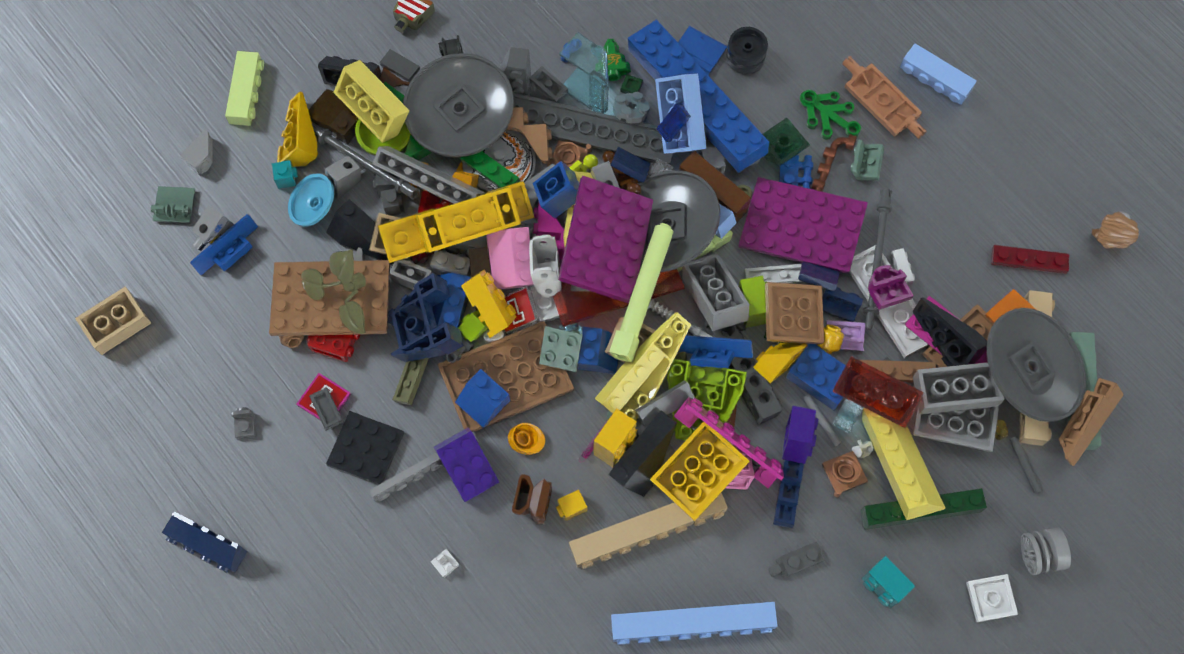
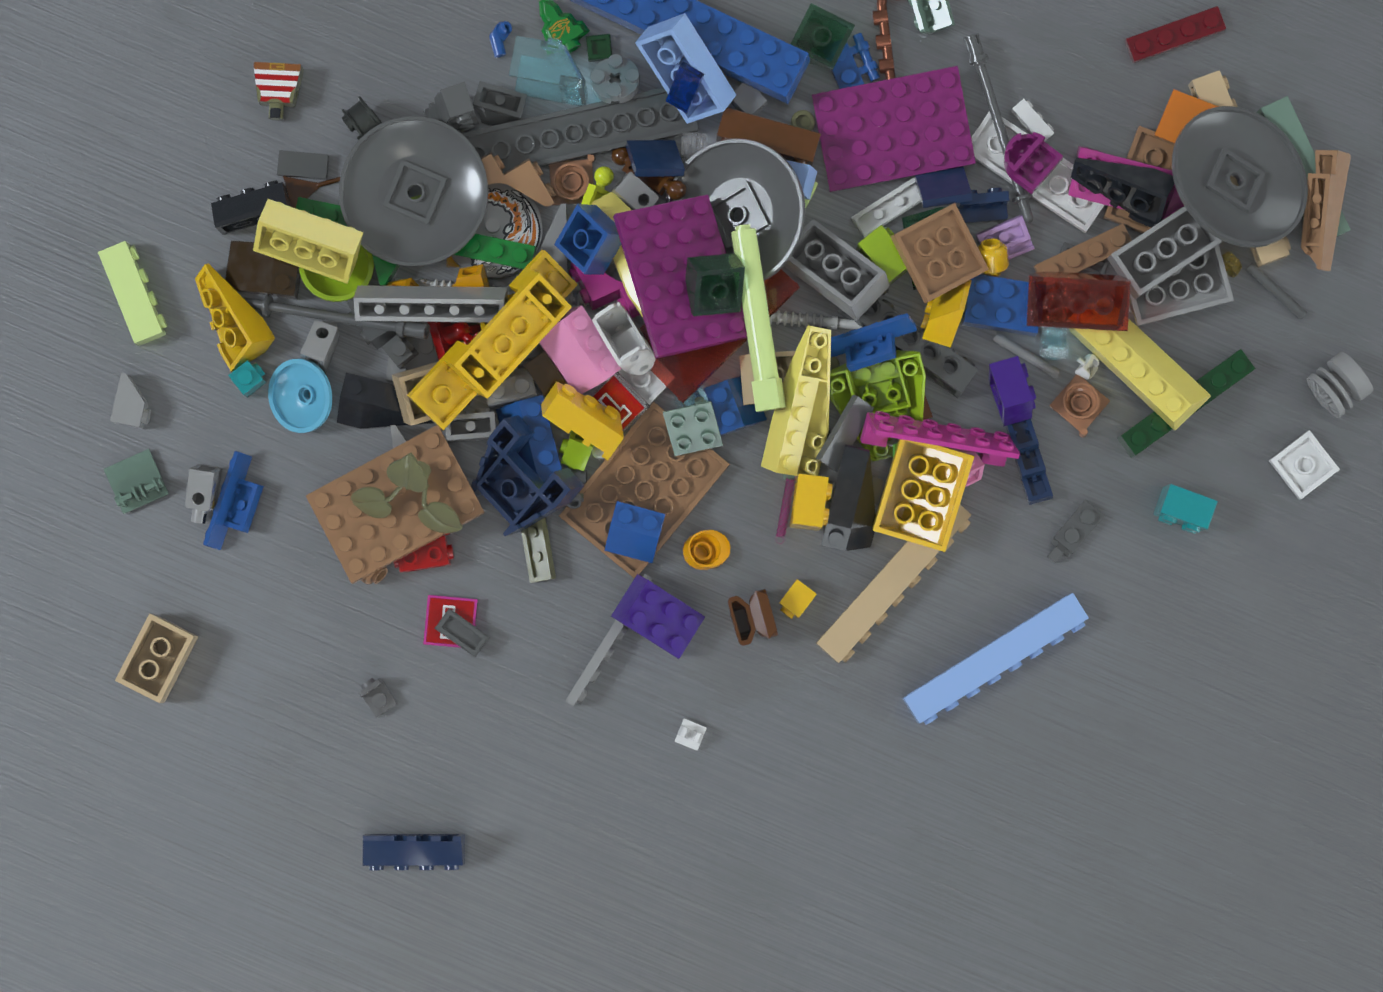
camera: 30 degrees left, 15 degrees up
black plate [326,411,404,485] -> none
none -> slope [685,253,745,316]

